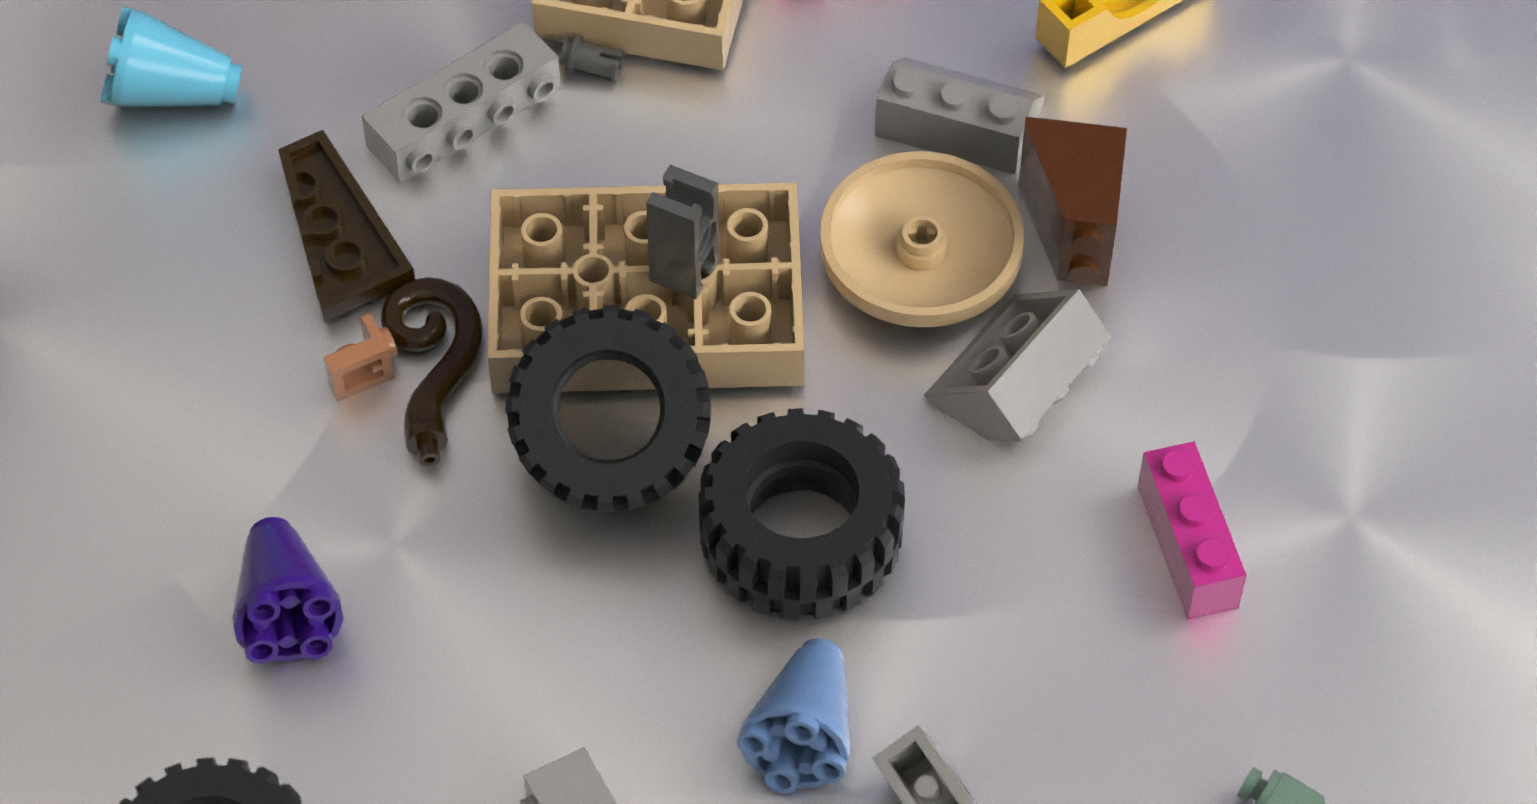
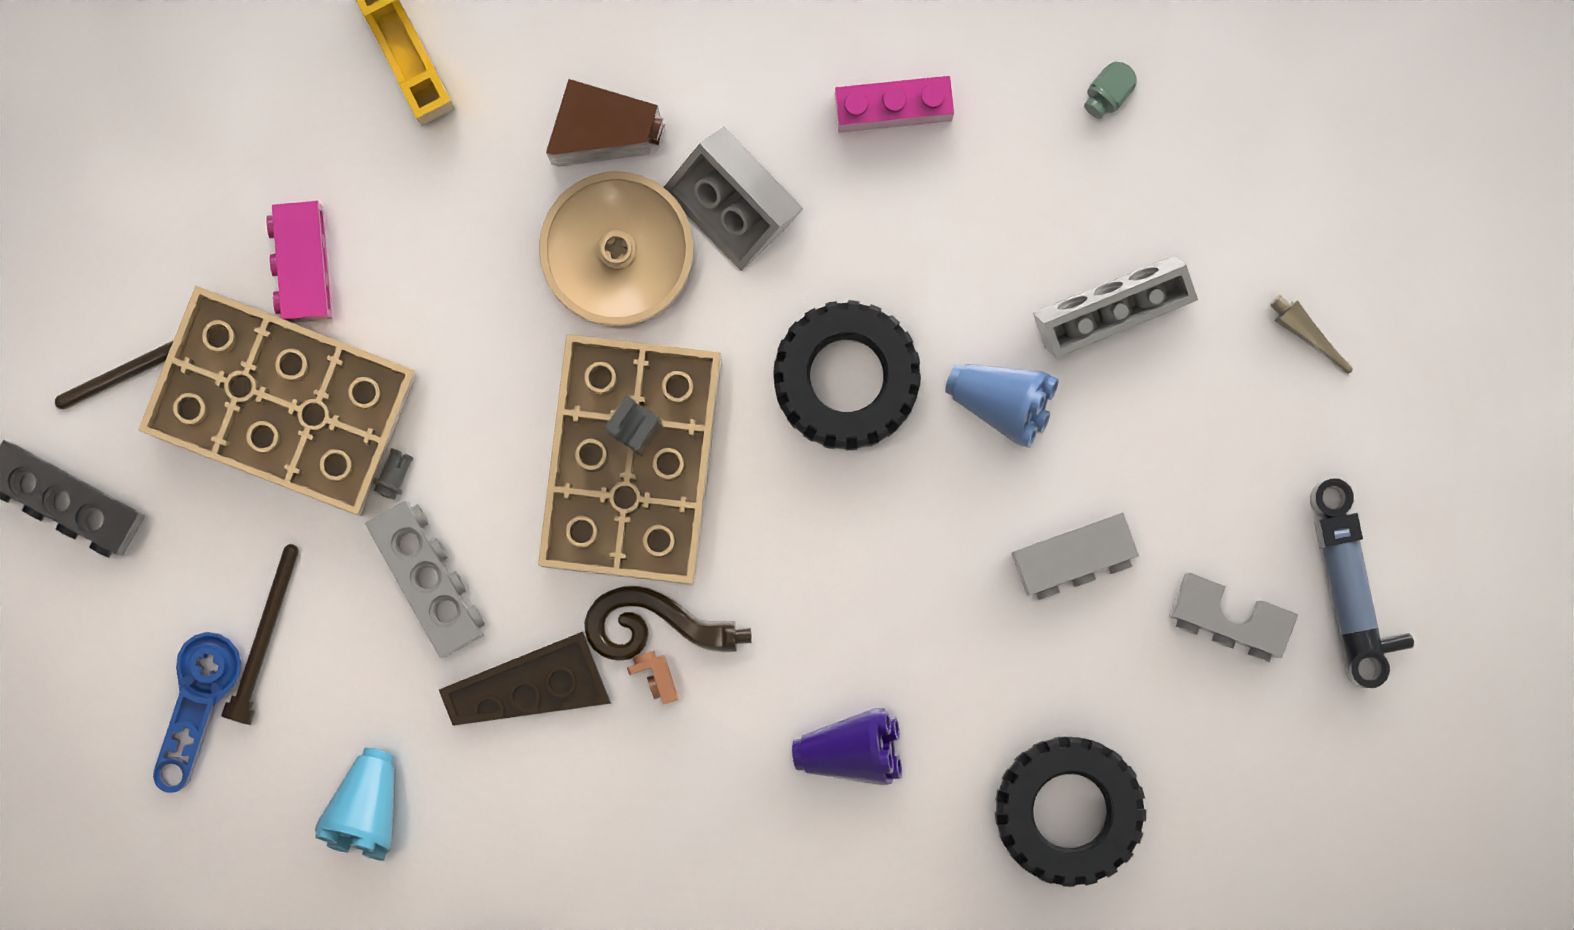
camera: 80 degrees left, 30 degrees up
black tyre [505,305,711,513] -> none
light grey slope [875,57,1045,174] -> none

